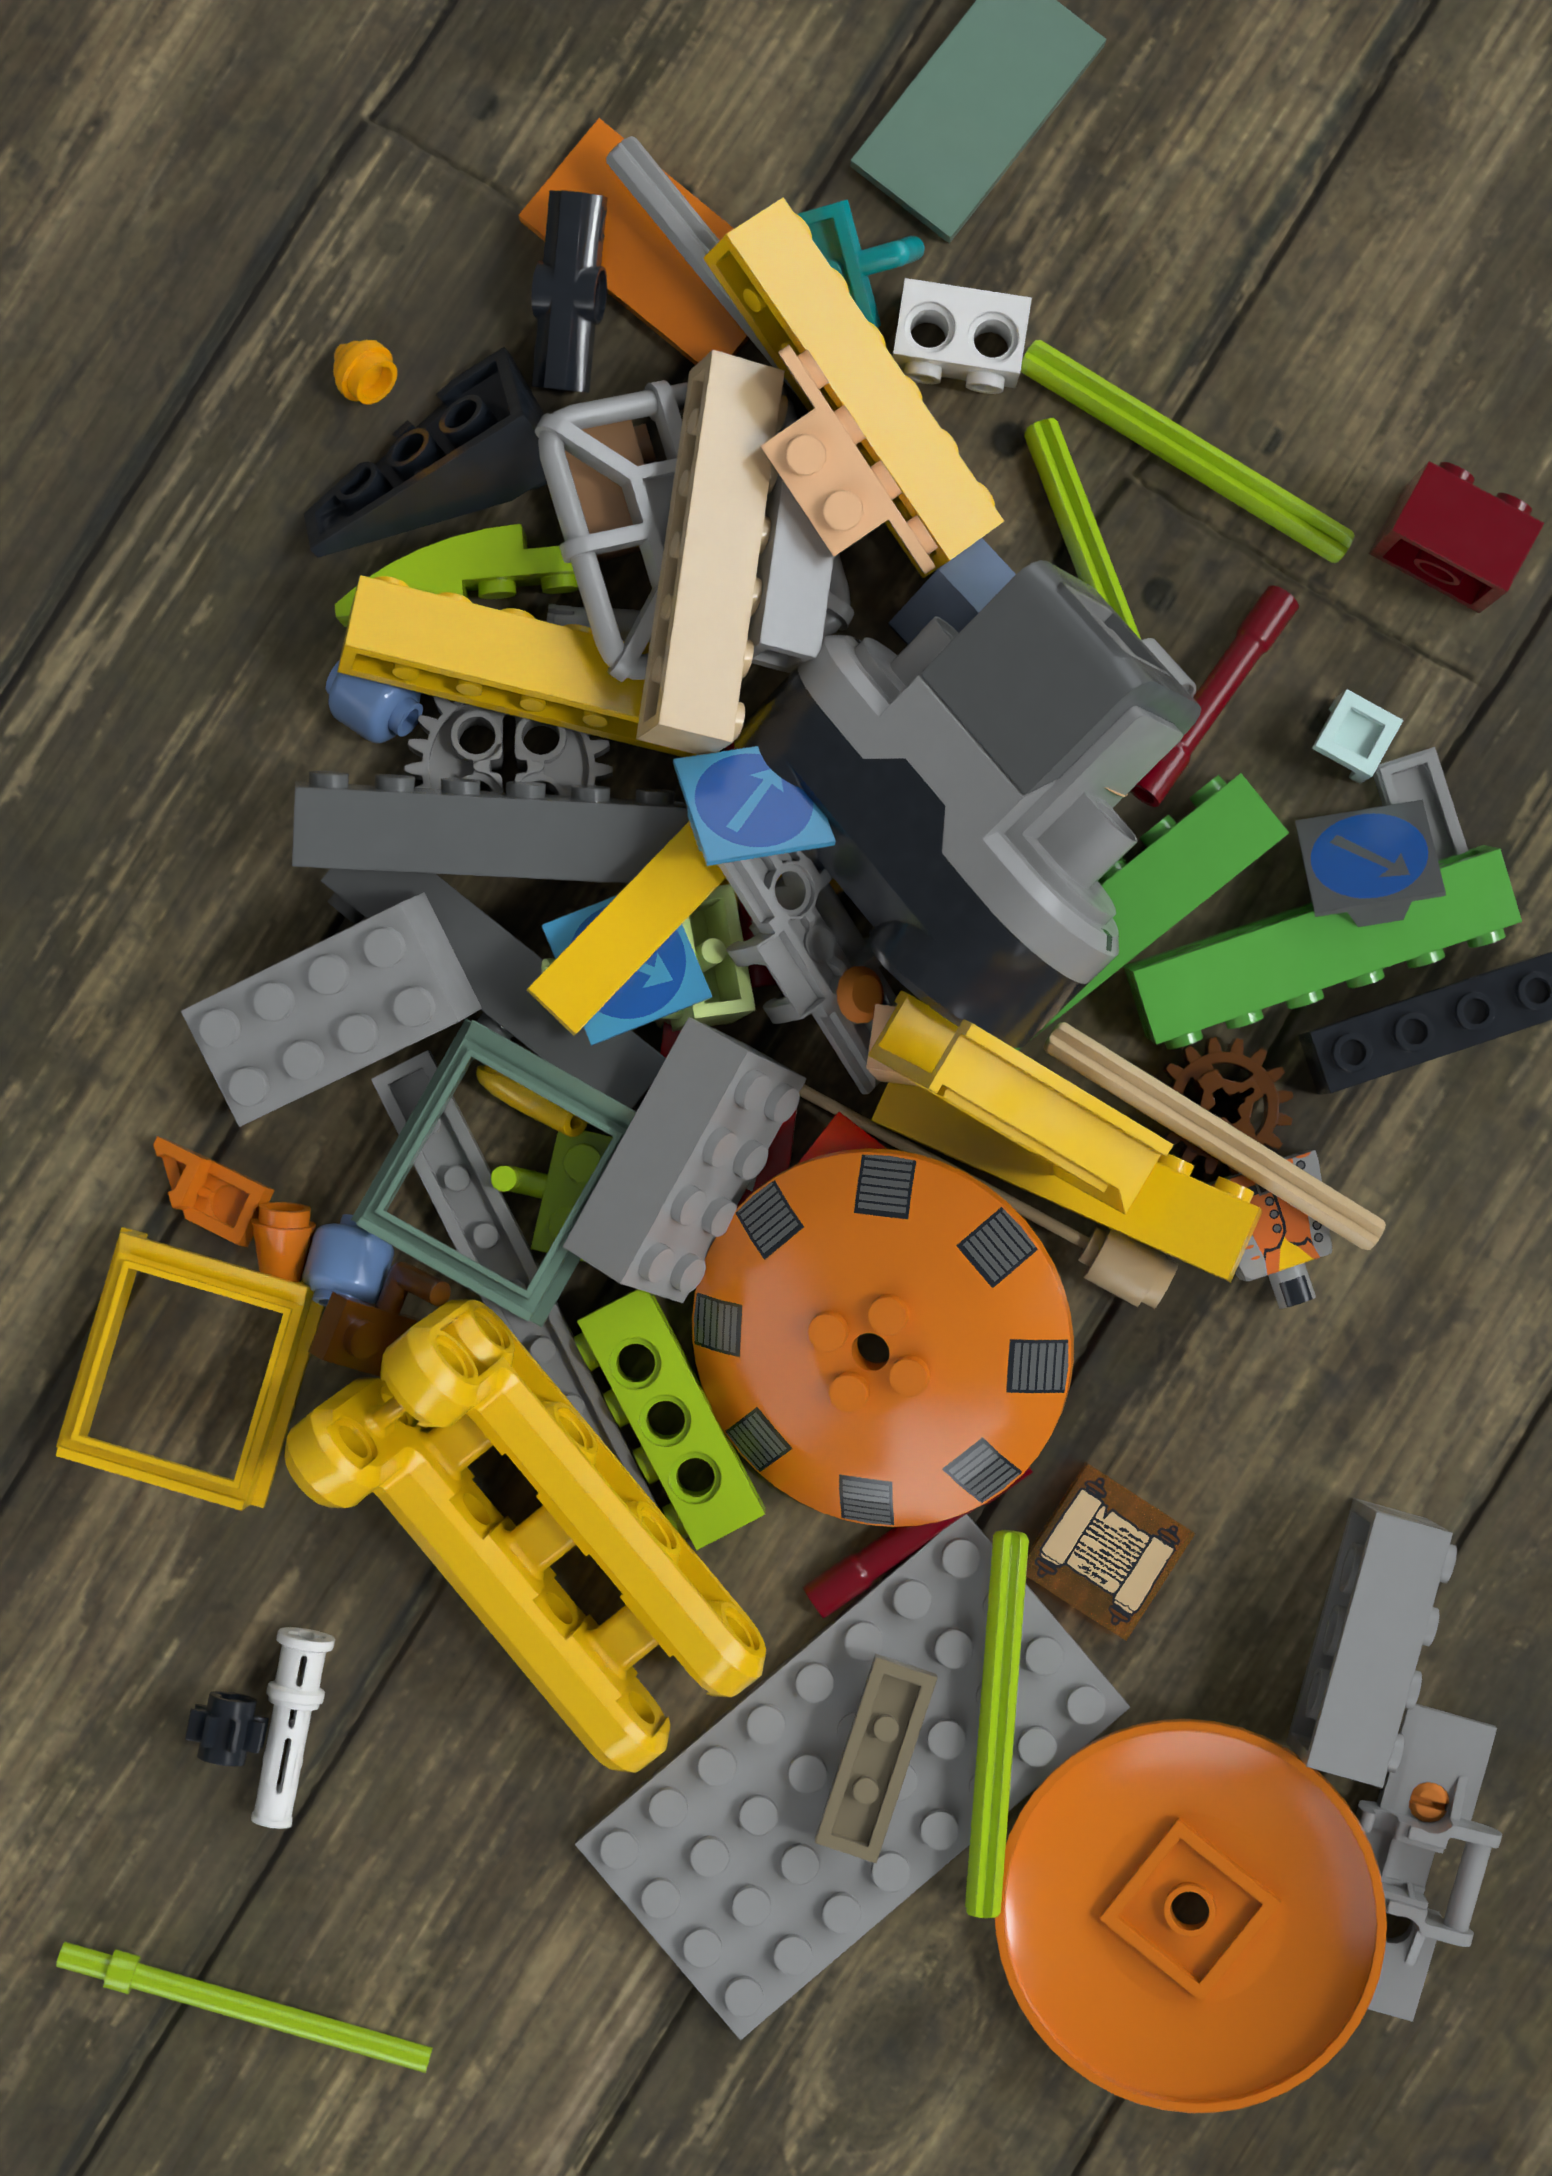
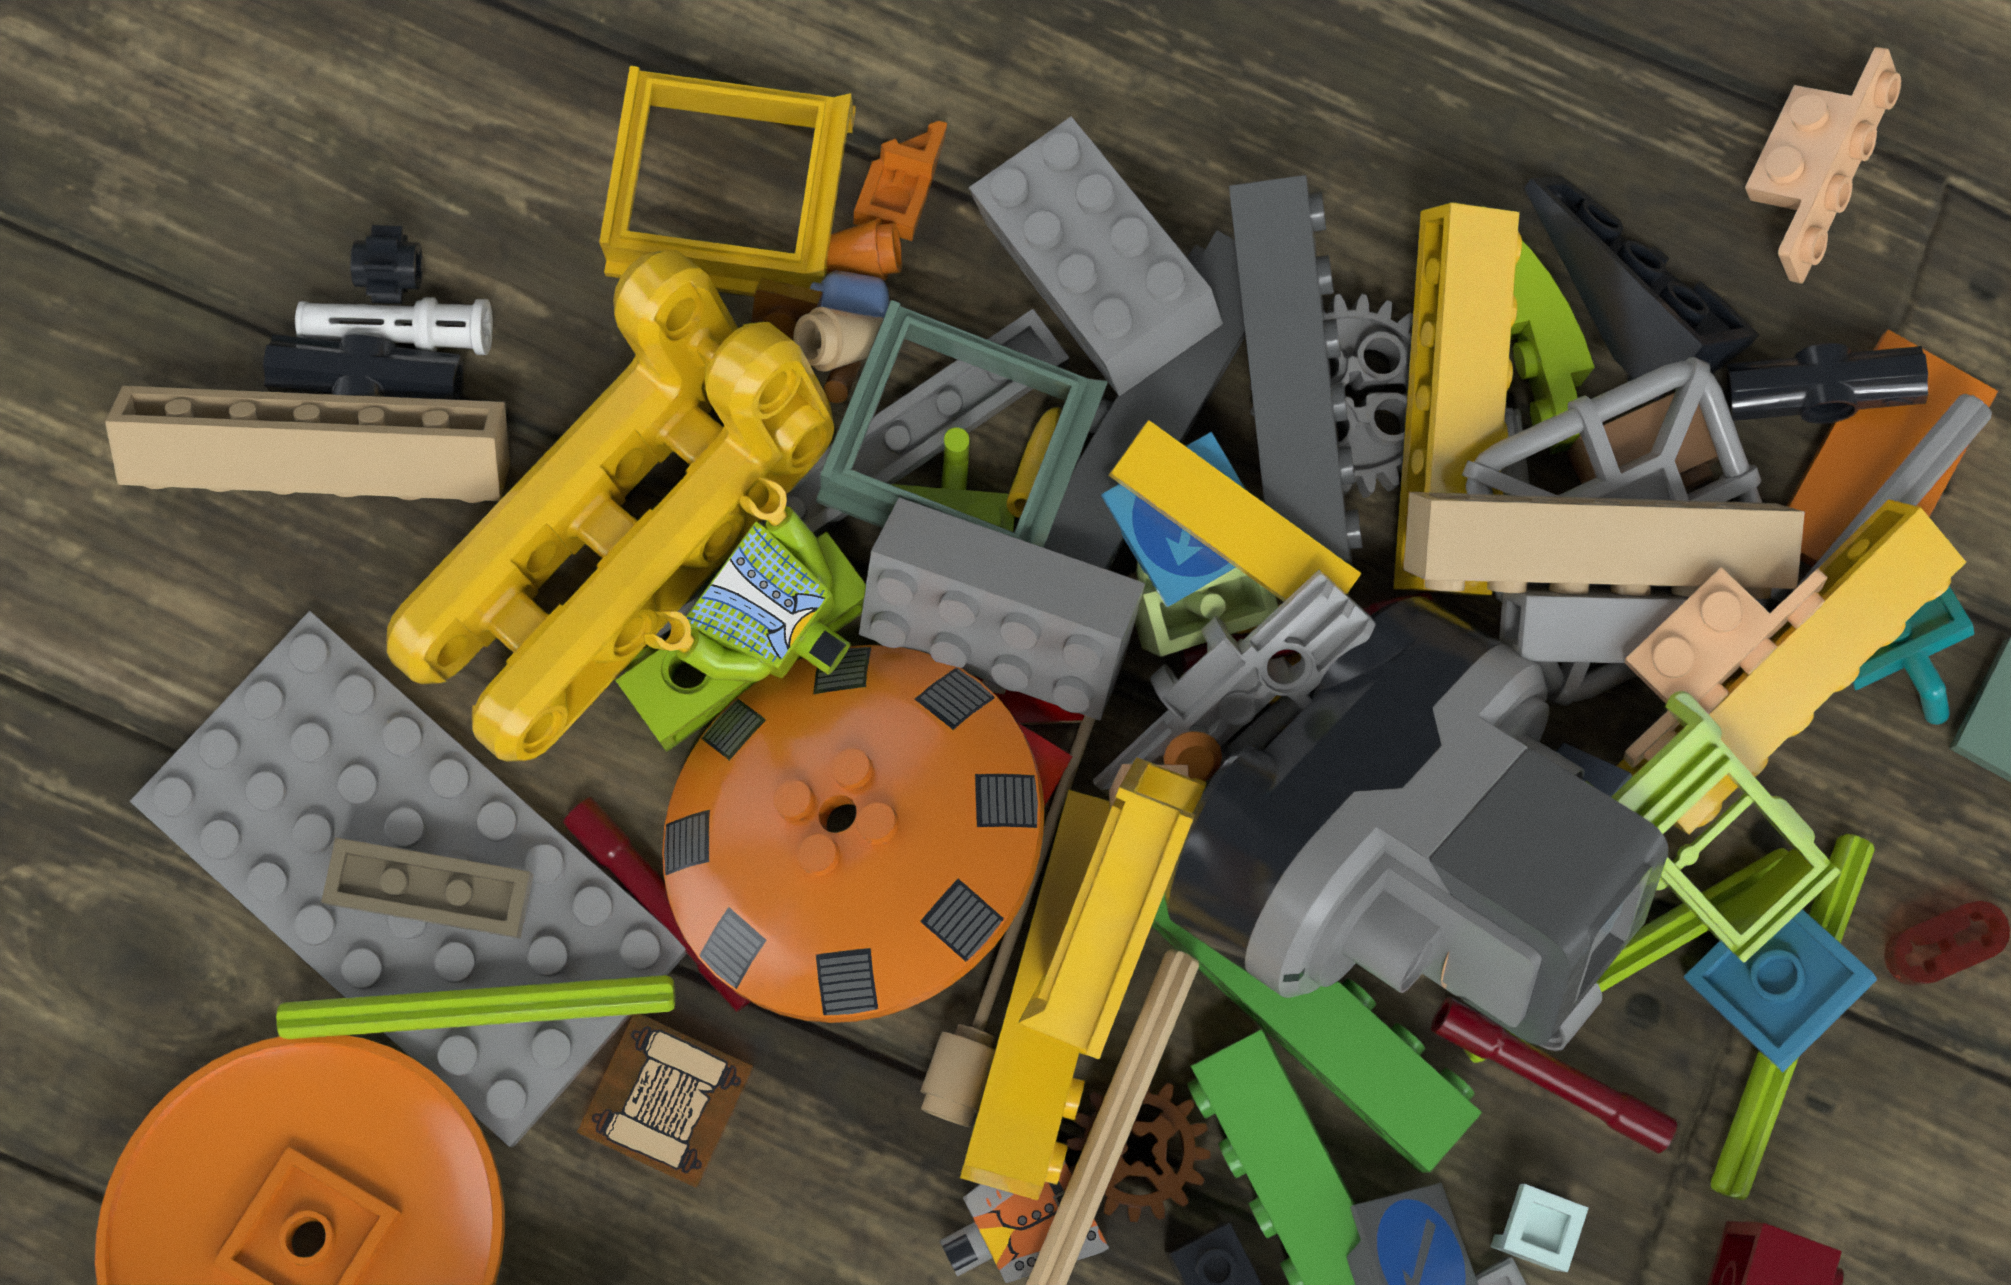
camera: 75 degrees right, 10 degrees down
lime bar [56,1942,433,2073] -> none
medium blue head [326,660,423,744] -> none
light orange plate [333,340,397,405] -> none
piece [673,746,836,866] -> none
white brick [893,278,1032,394] -> none
none -> tan brick [105,386,510,503]
none -> black piece [263,334,464,400]
none -> torso [644,477,850,682]
none -> tan cone [794,307,884,372]
none -> lime piece [1585,691,1841,963]
none -> dark azure plate [1683,909,1877,1073]
none -> light nougat bracket [1745,47,1901,284]
none -> clear red beam [1884,901,2010,986]

